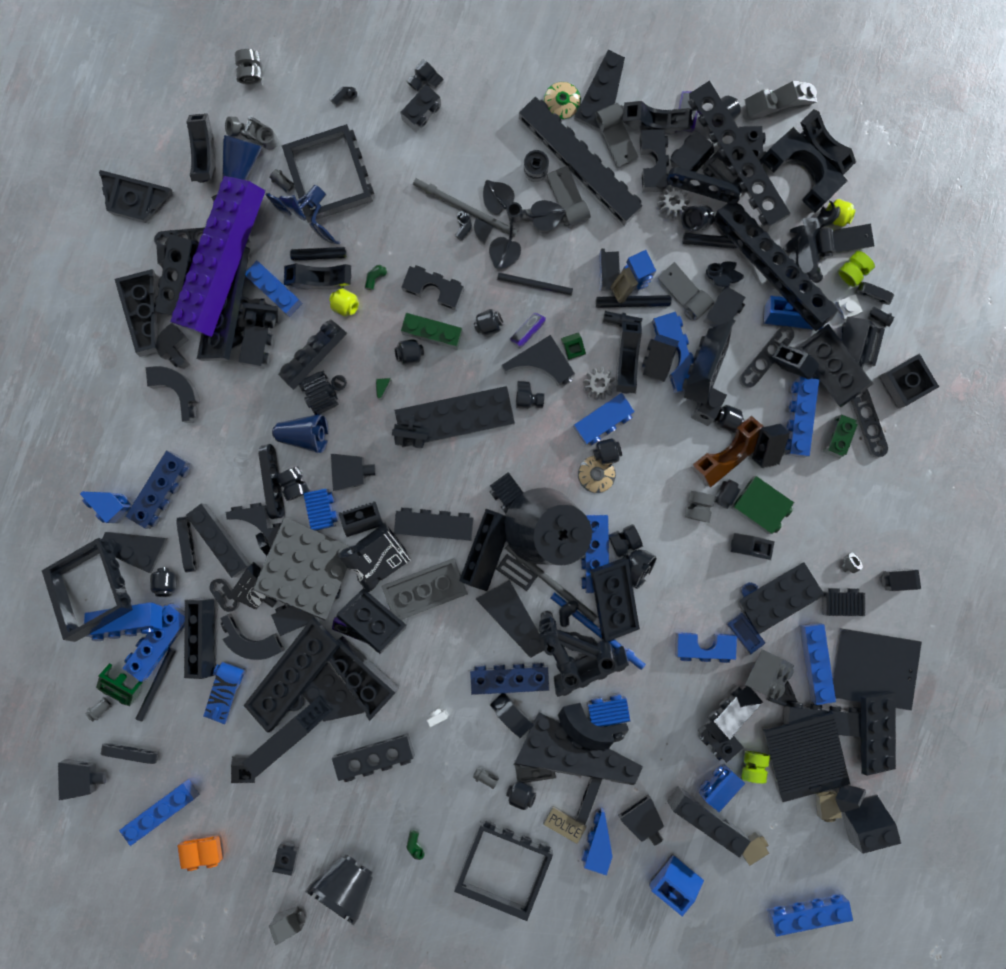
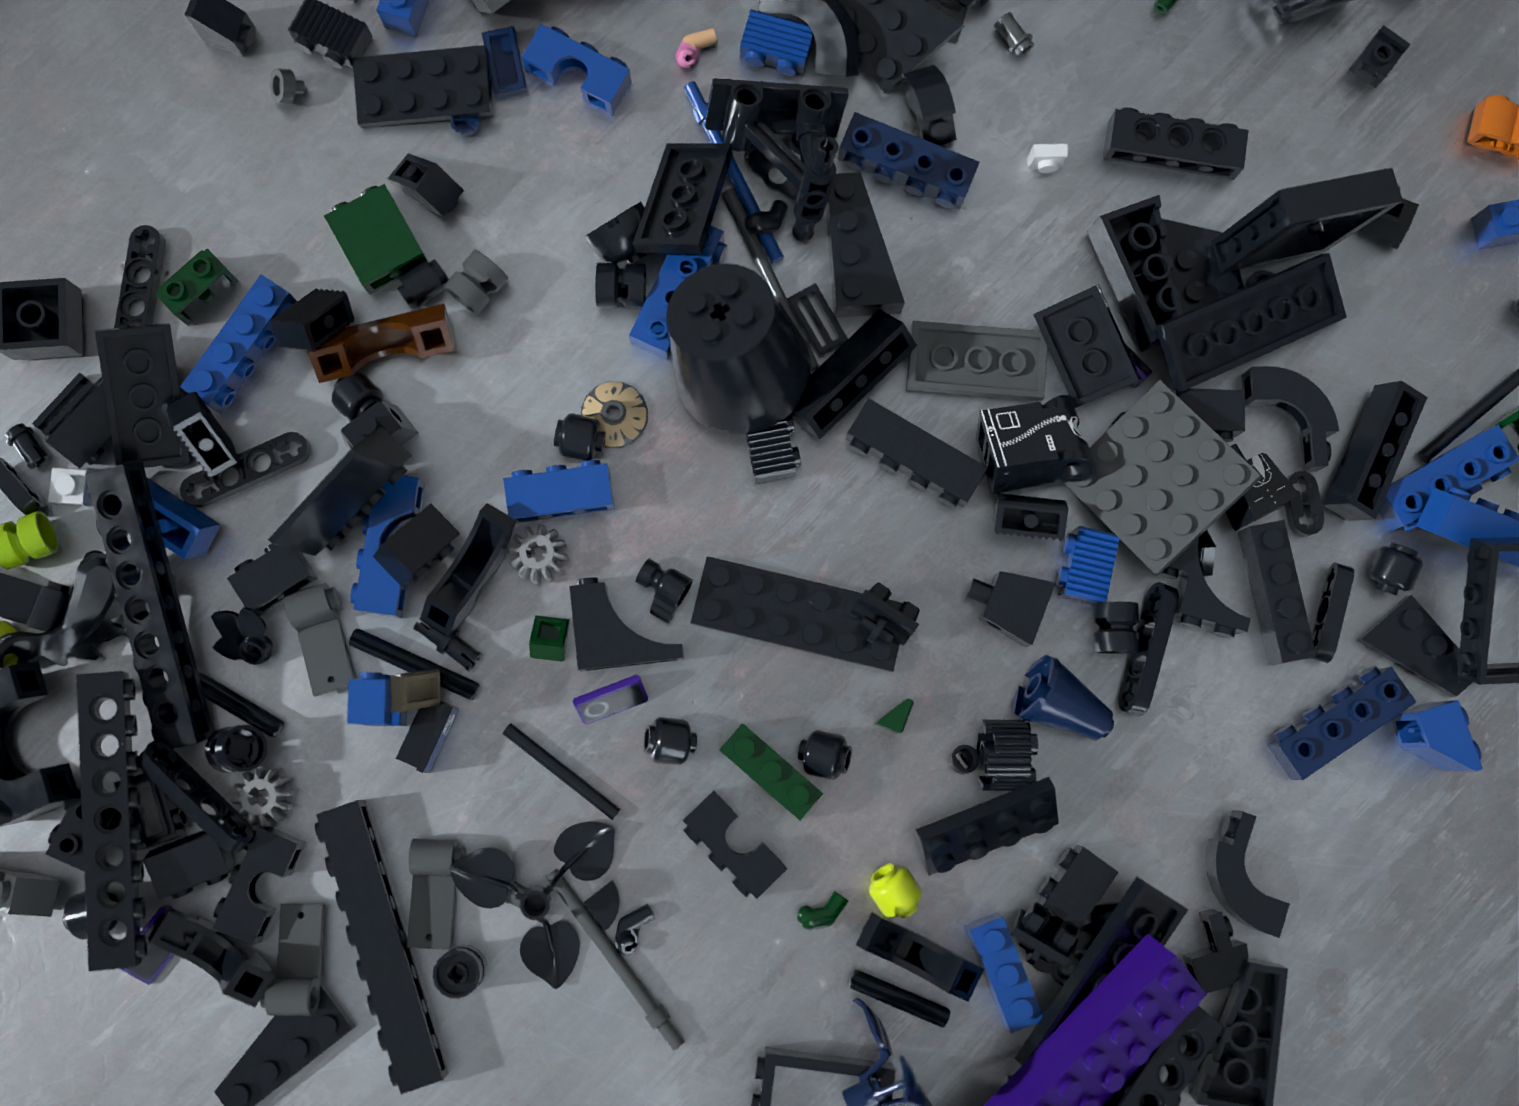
camera: 160 degrees left, 5 degrees down
blue door [203,662,245,724] -> none
tan dish [544,82,581,119] -> none
none -> arm [676,28,717,68]

